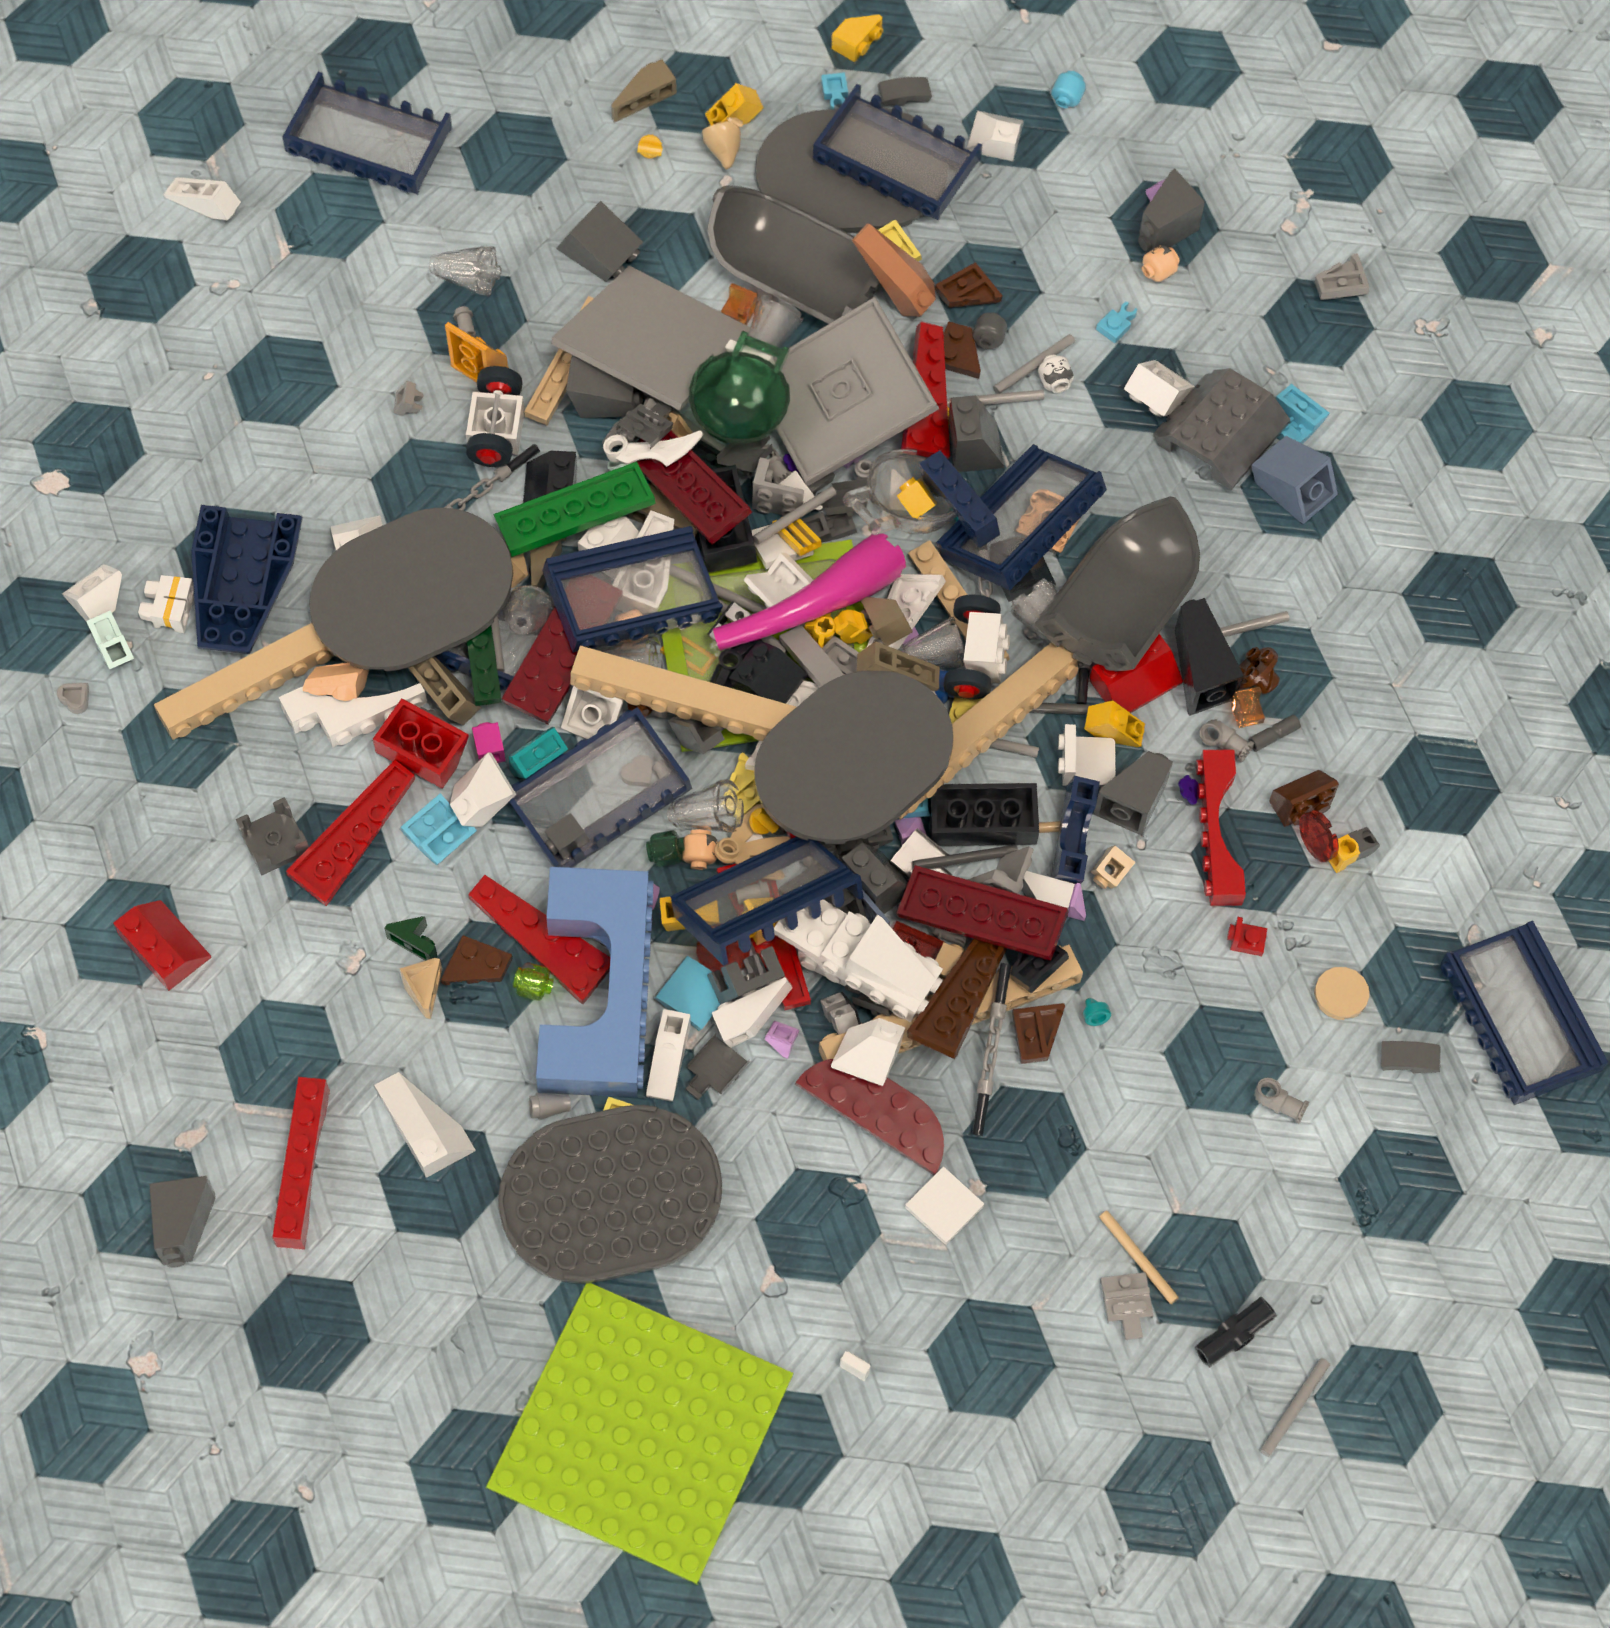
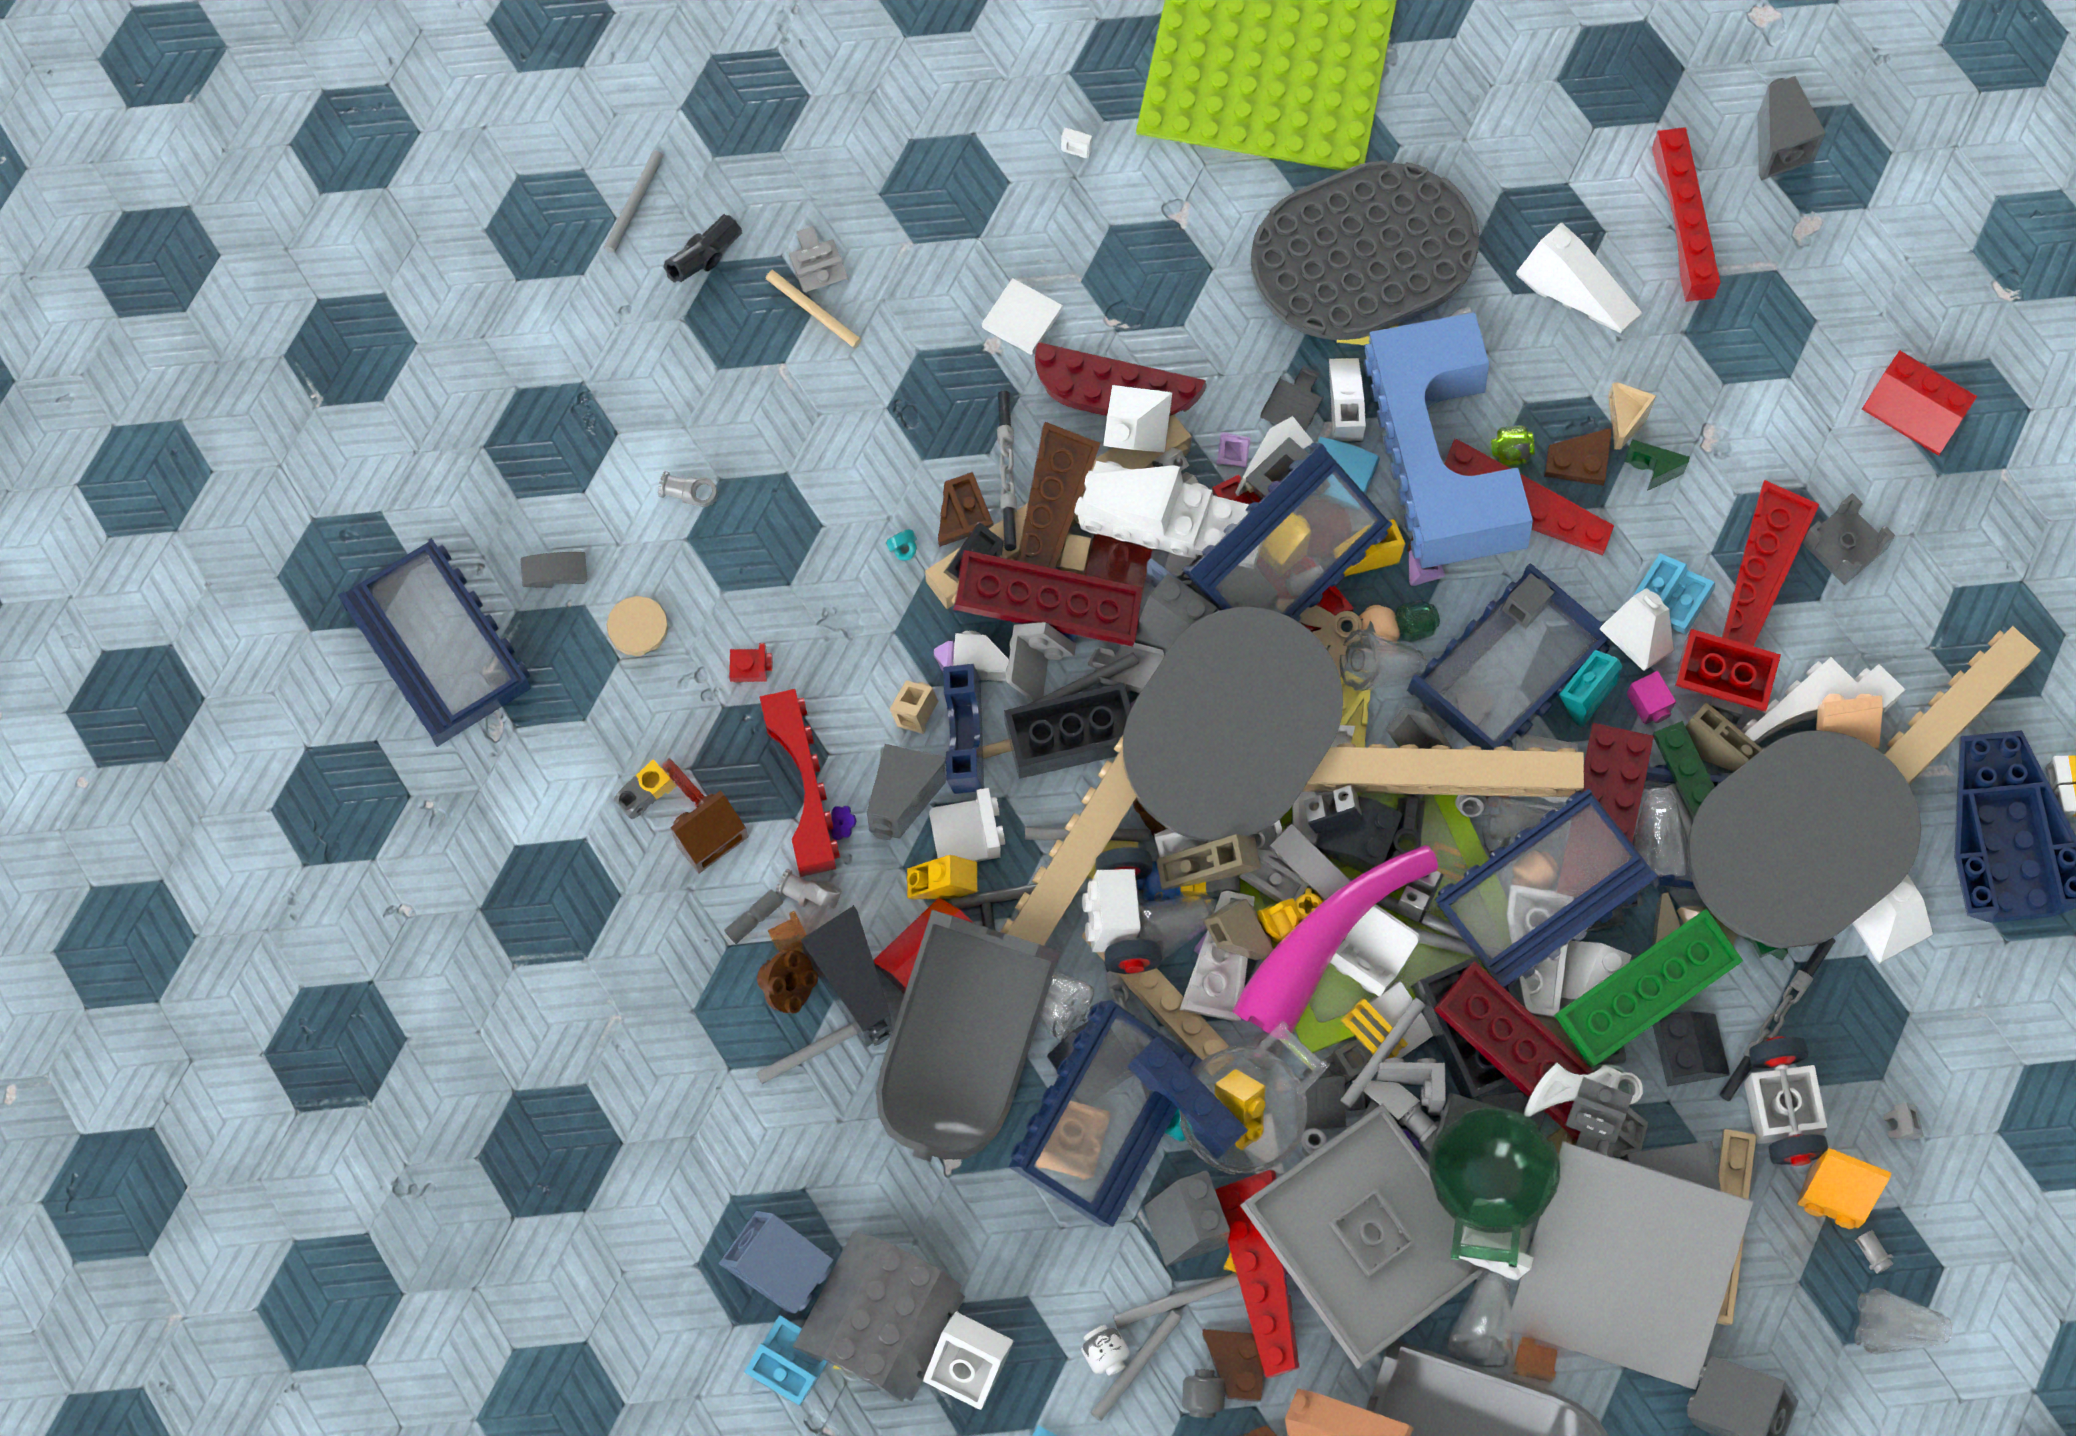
camera: 170 degrees right, 5 degrees up
none -> piece [1304,785,1363,834]

